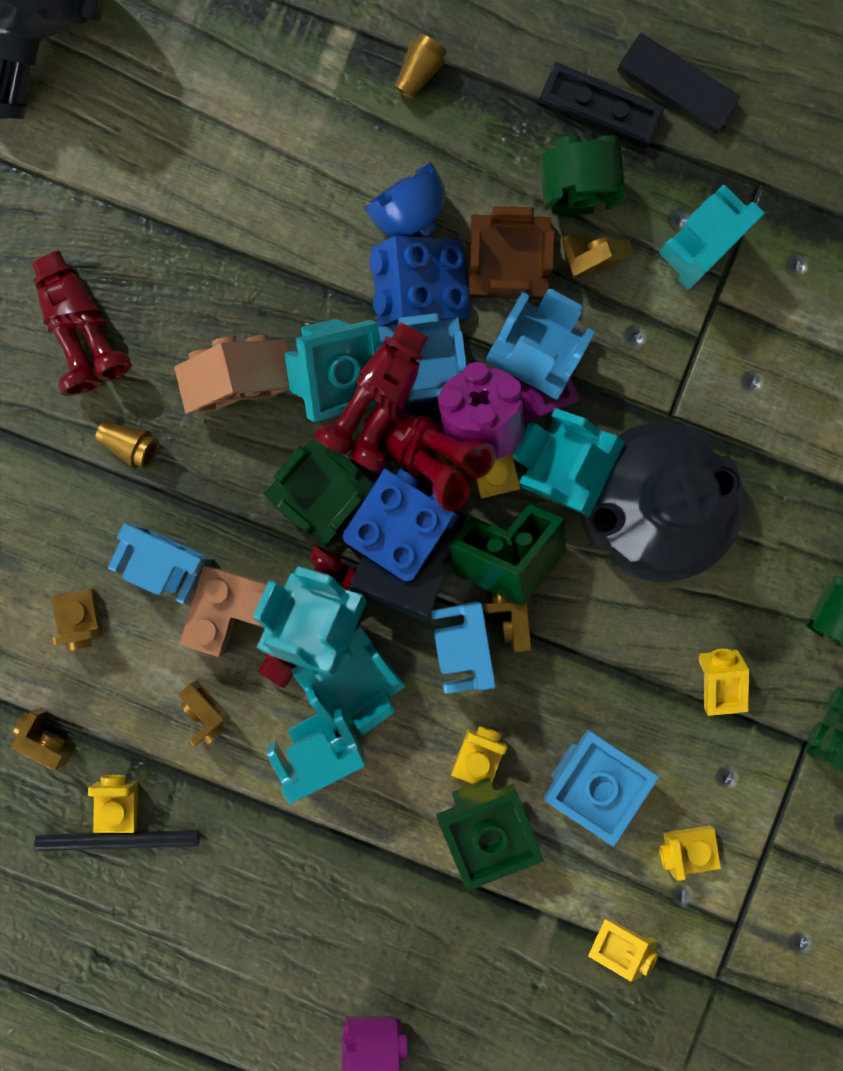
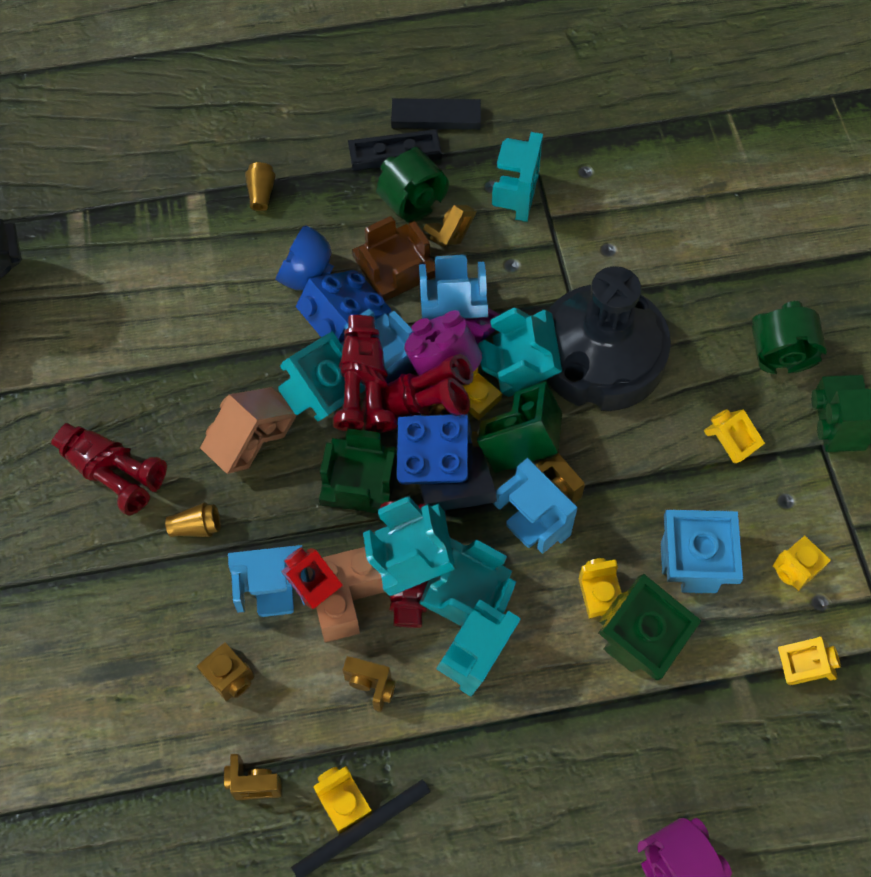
camera: 30 degrees left, 25 degrees down
none -> red brick [281,547,343,609]

